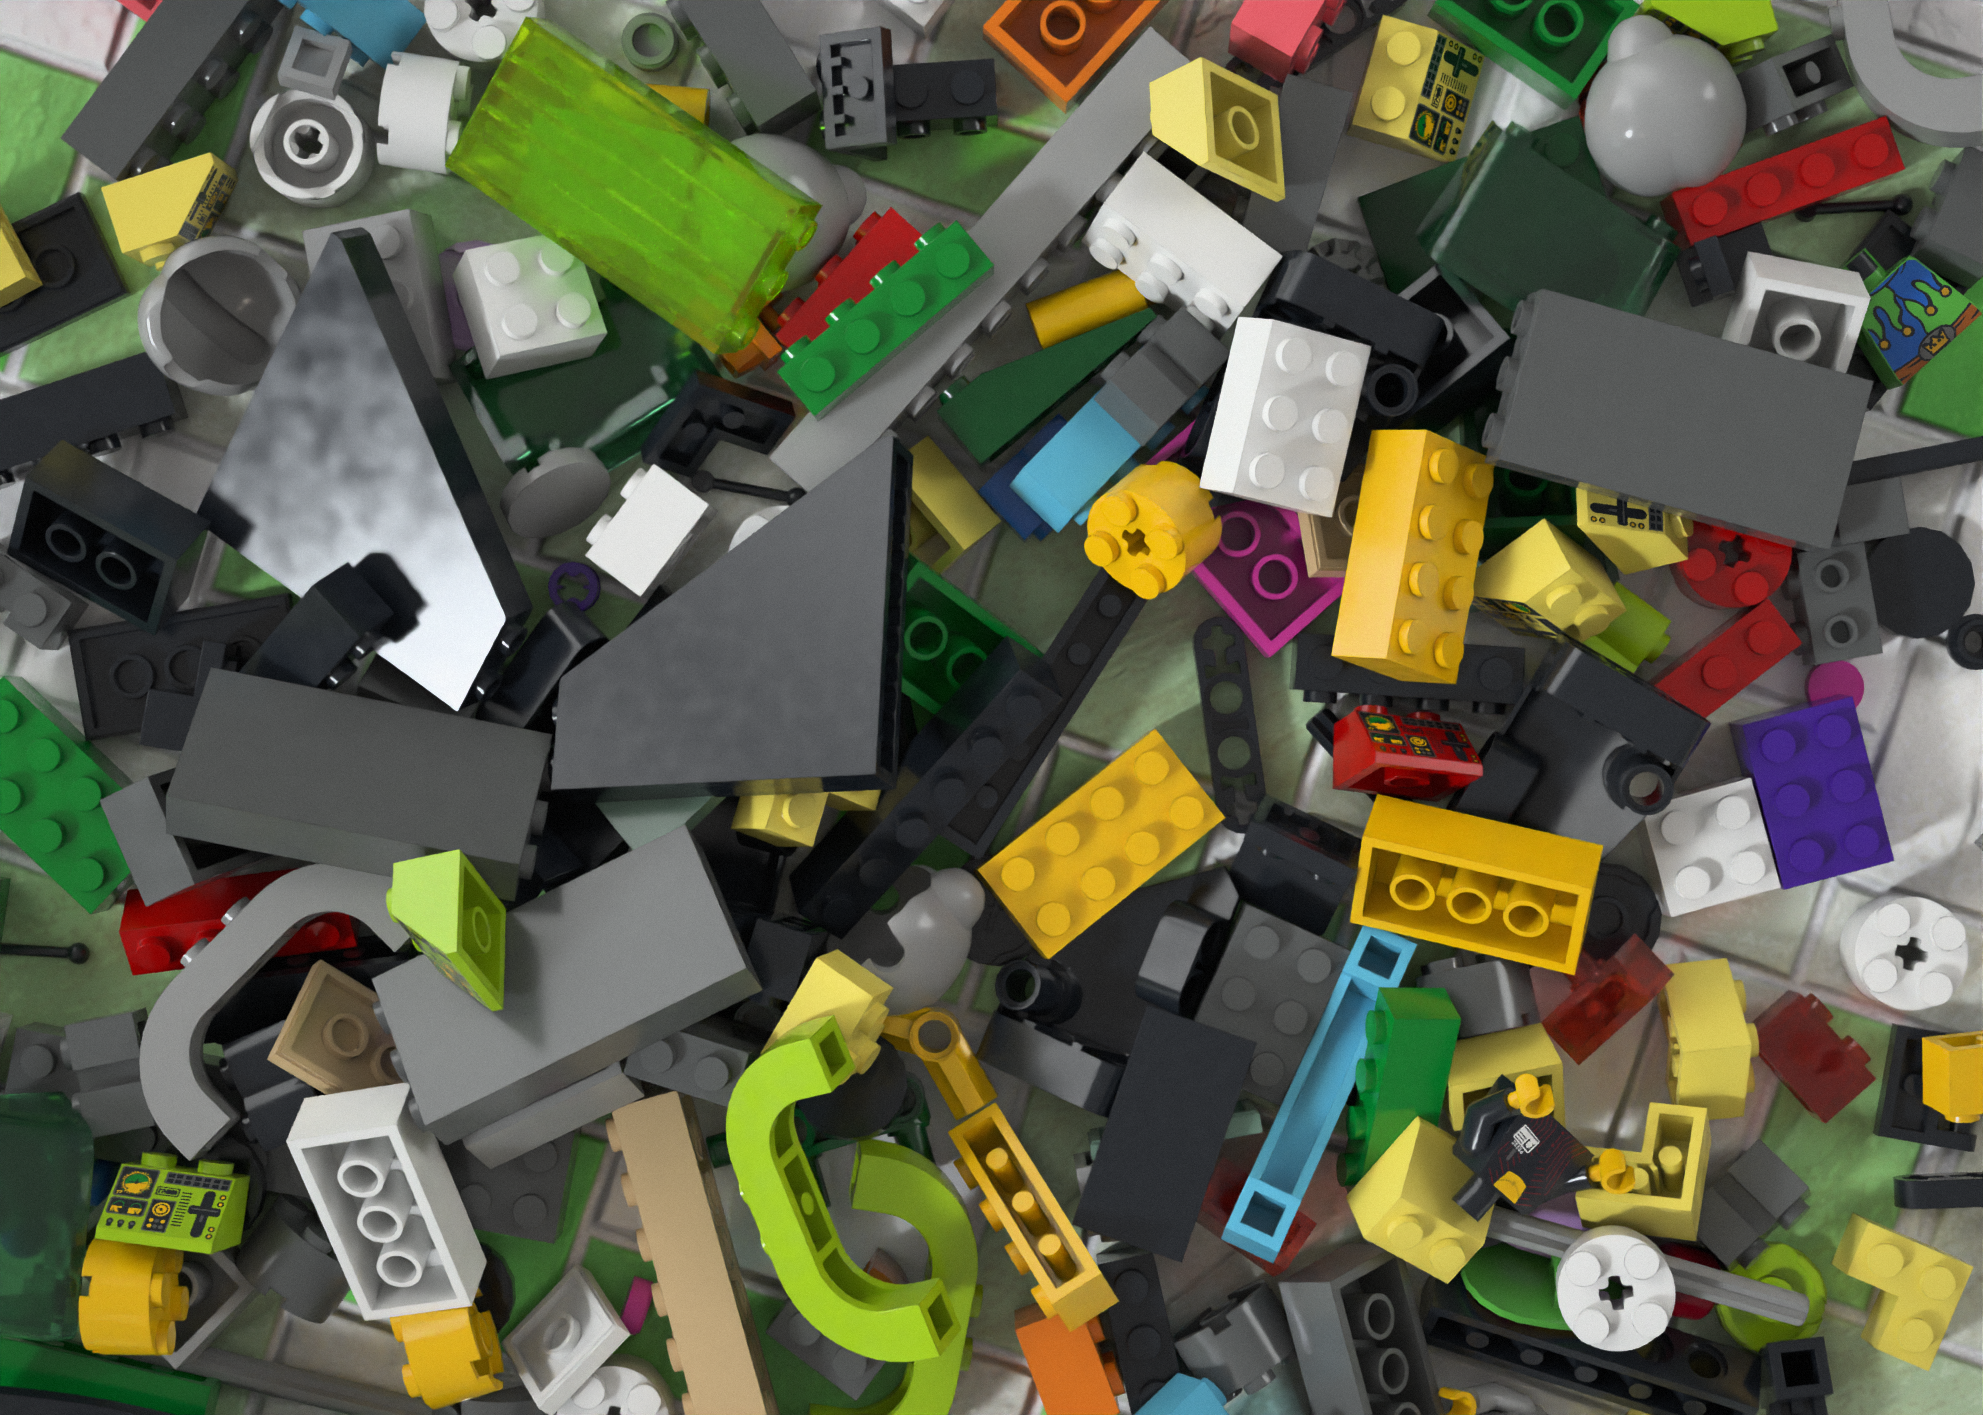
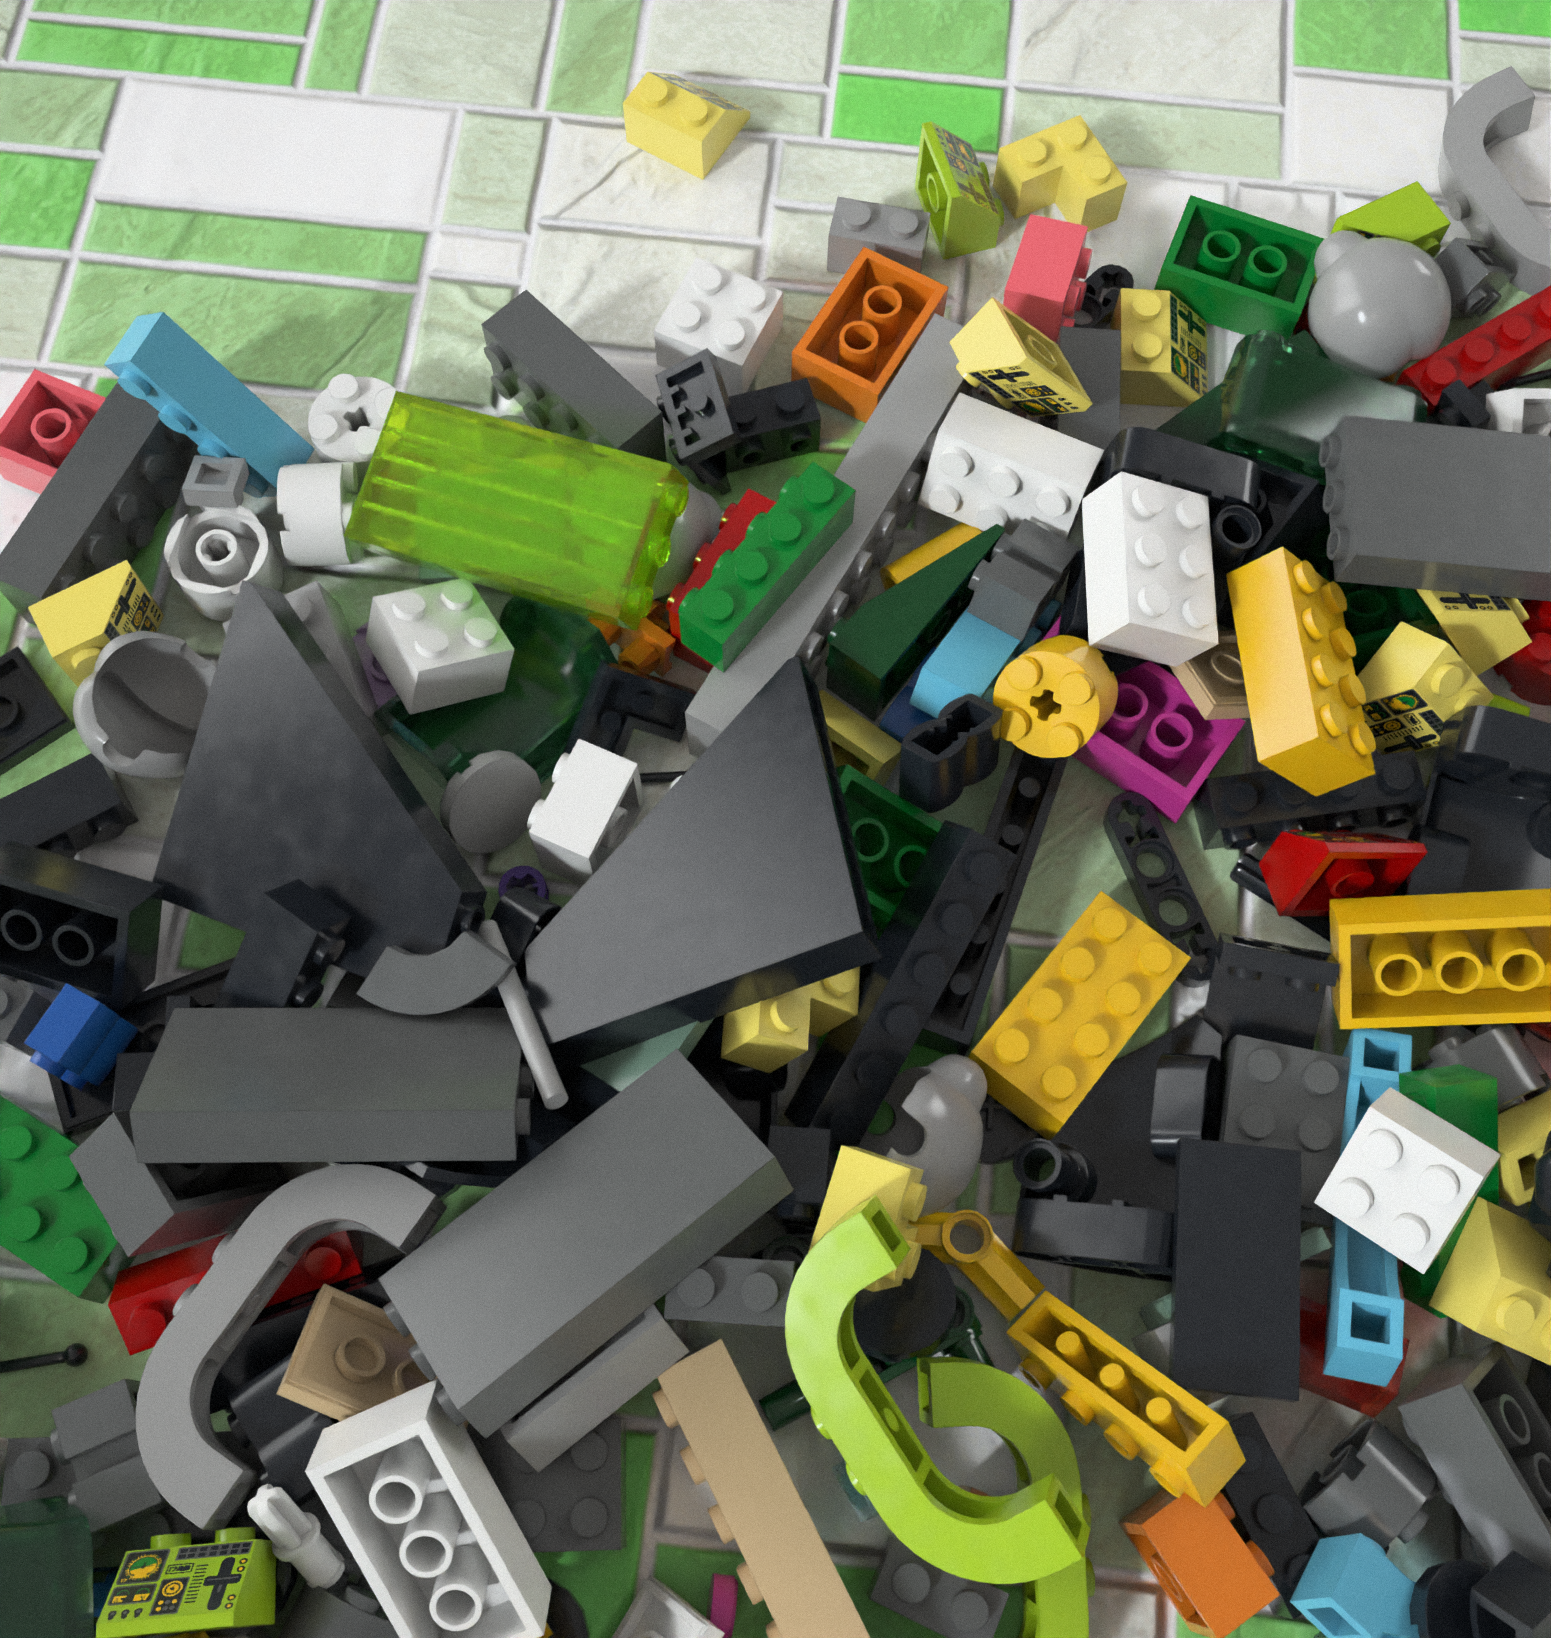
camera: 15 degrees left, 20 degrees down
lime slope [386,849,506,1011] -> none
none -> blue brick [24,983,139,1091]
none -> white axle [247,1484,345,1589]
none -> dark grey tile [357,930,517,1015]
none -> light grey bar [478,920,568,1110]
none -> black brick [899,694,1003,814]
none -> white brick [1314,1087,1501,1274]

